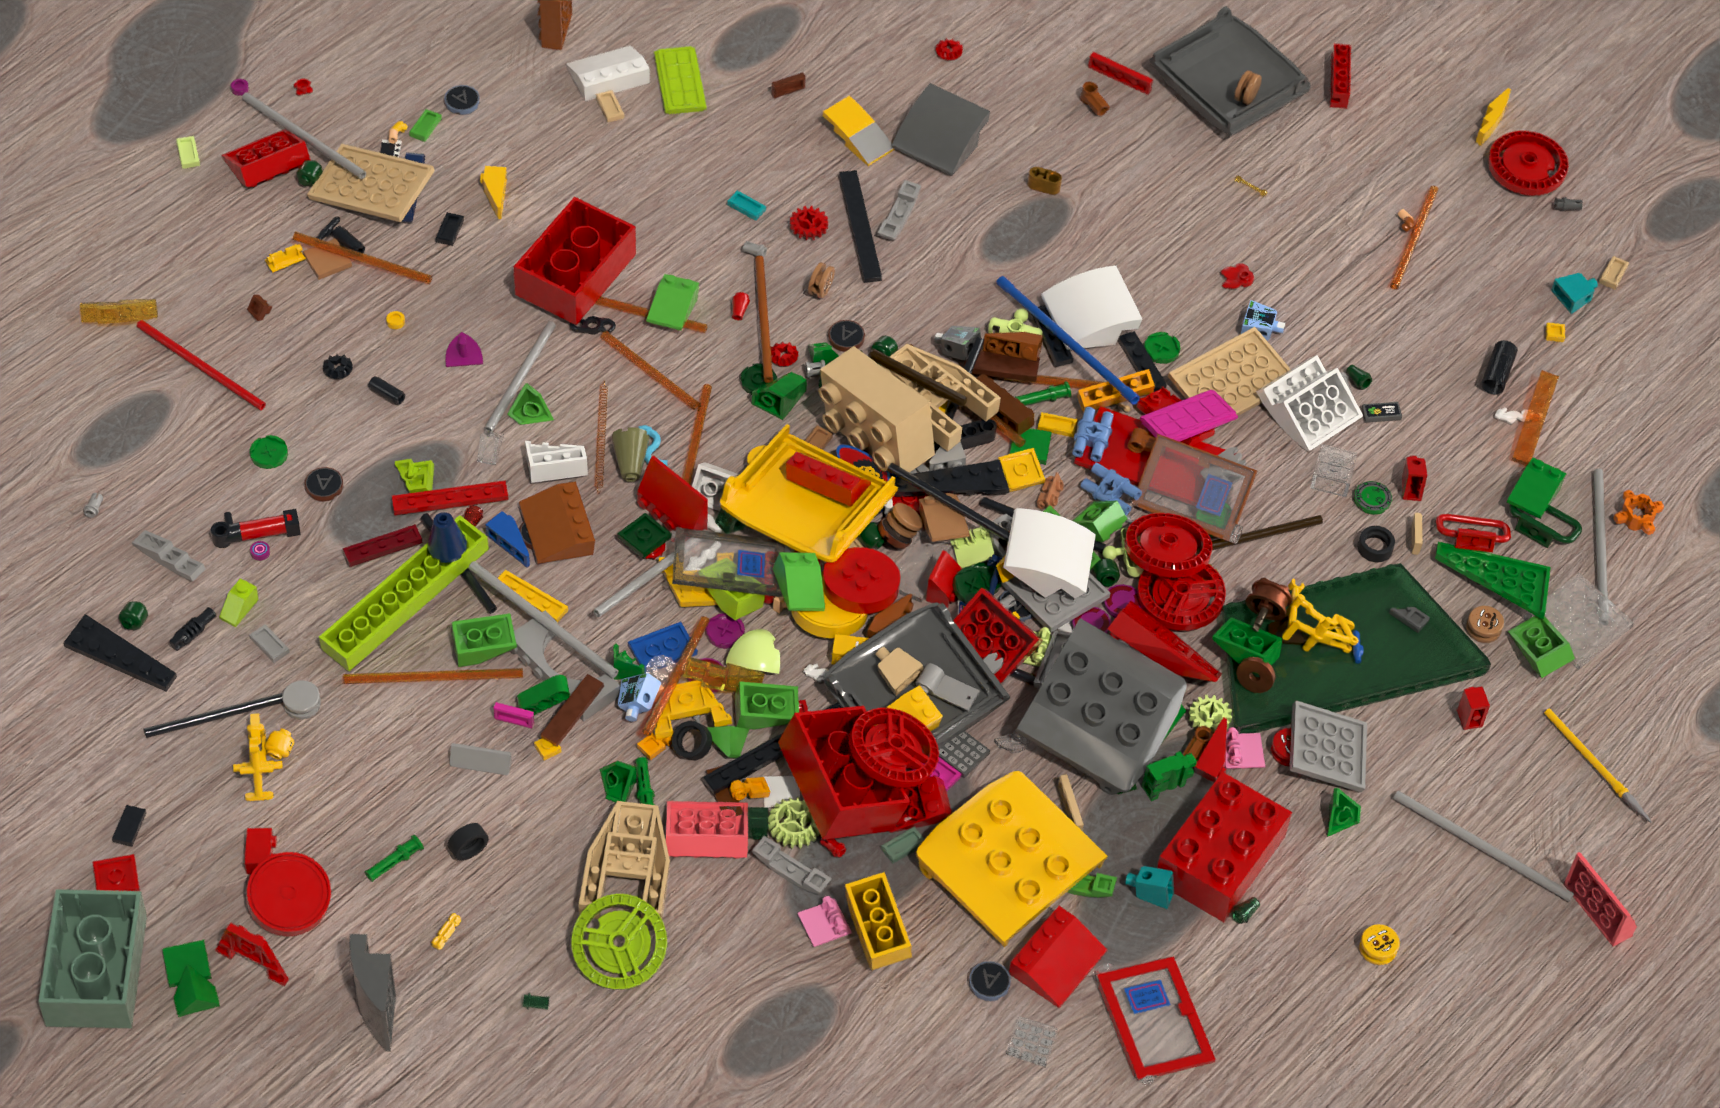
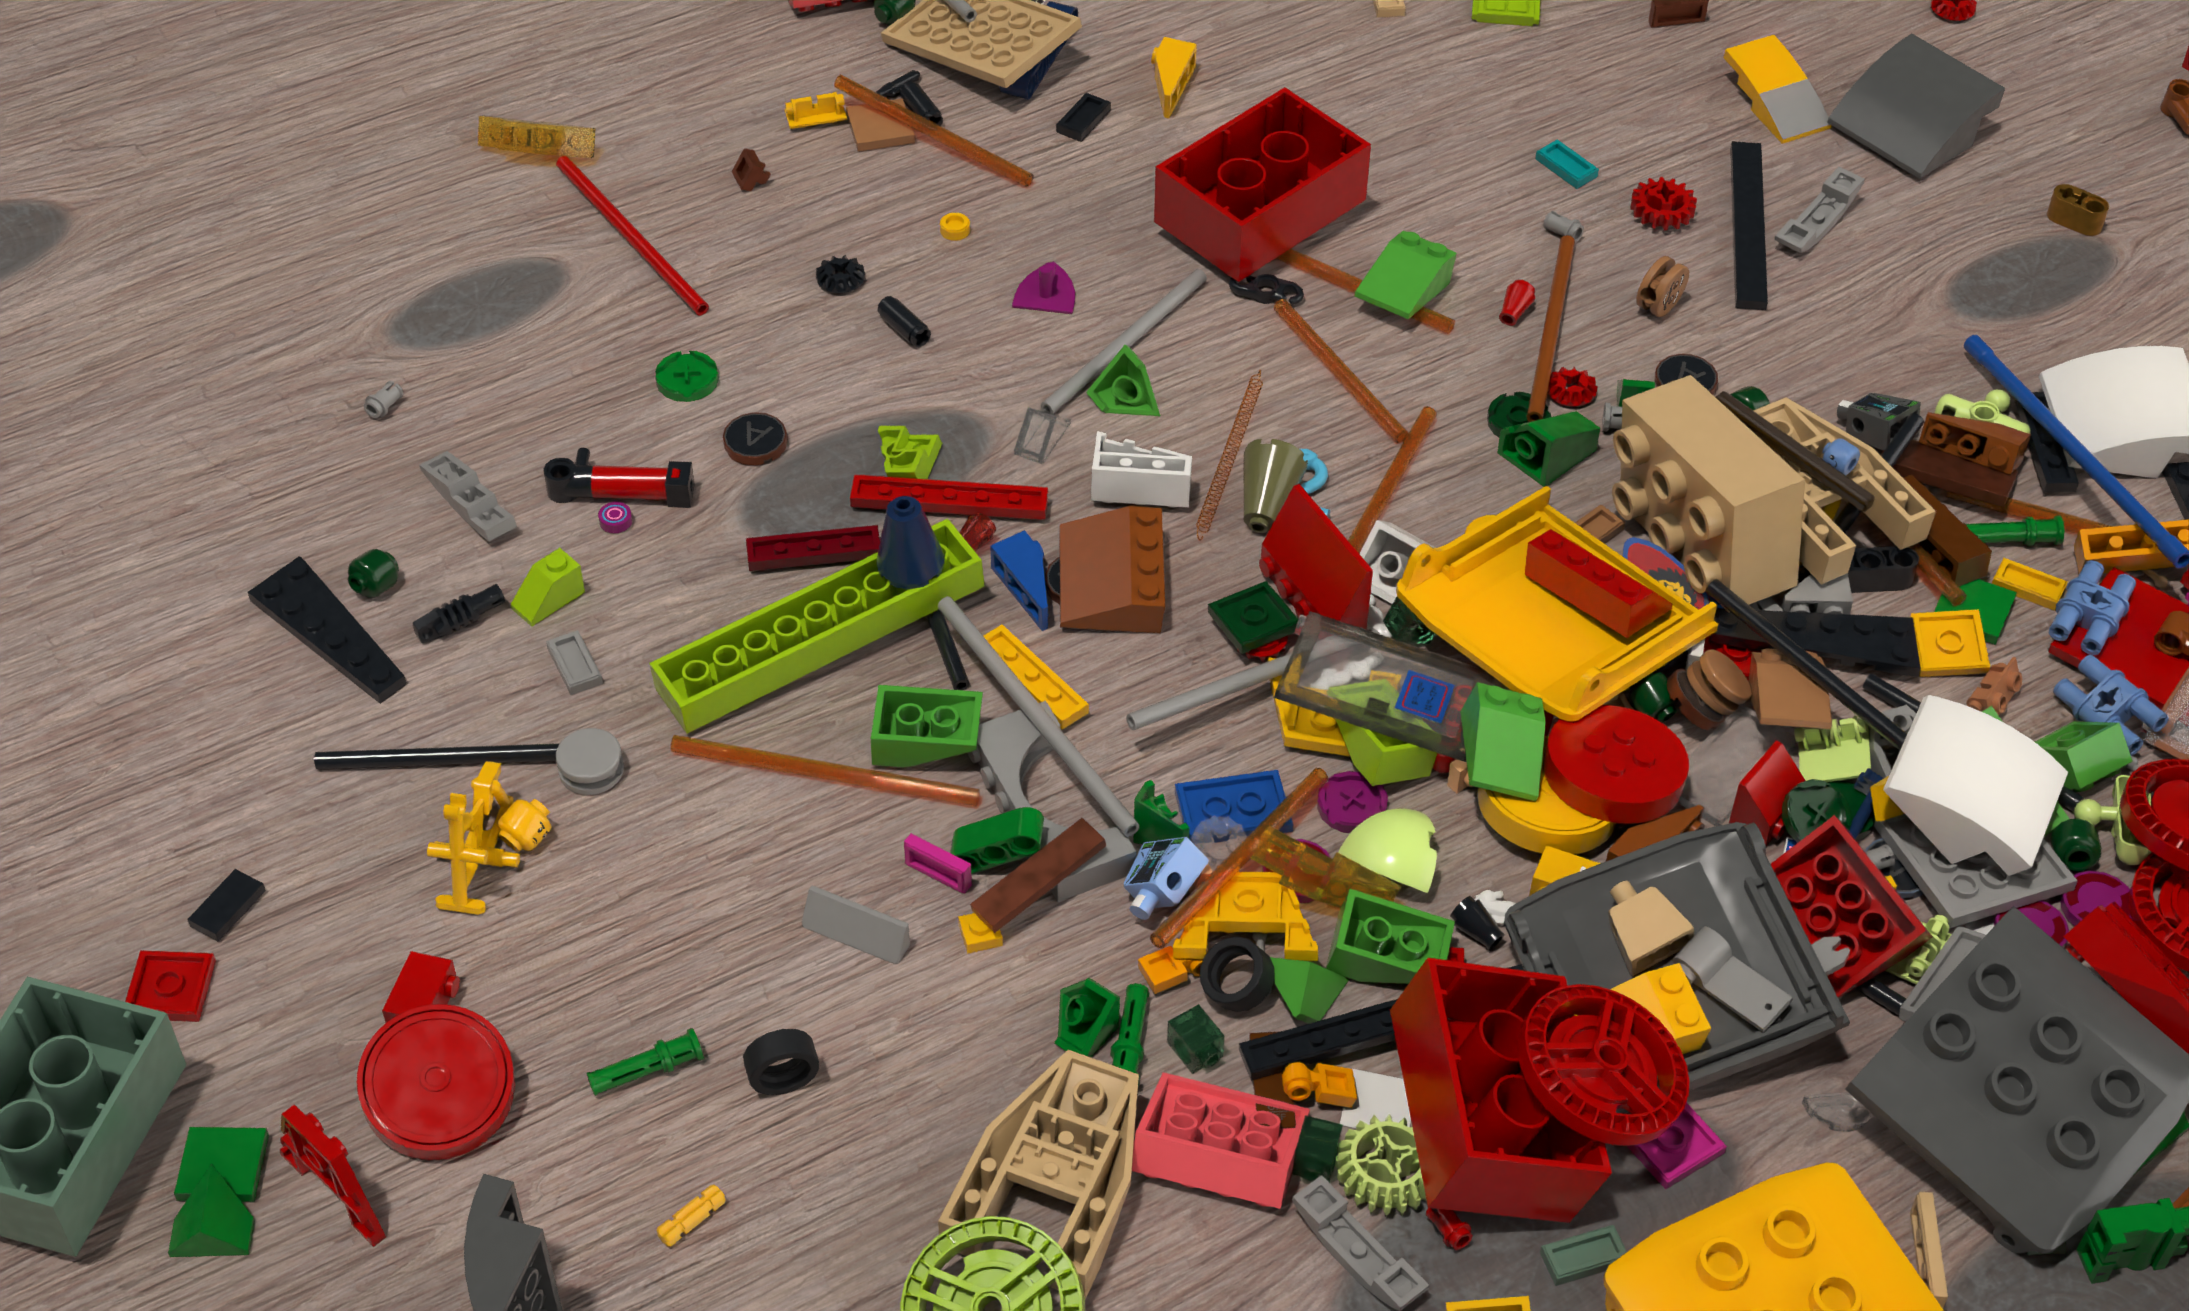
camera: 20 degrees right, 5 degrees down
red slope [890,775,952,833] -> none
tile [939,731,990,778] -> none
none -> clear green brick [1167,1004,1225,1074]
none -> black cone [1450,896,1505,950]
none -> medium blue piece [1822,438,1860,475]

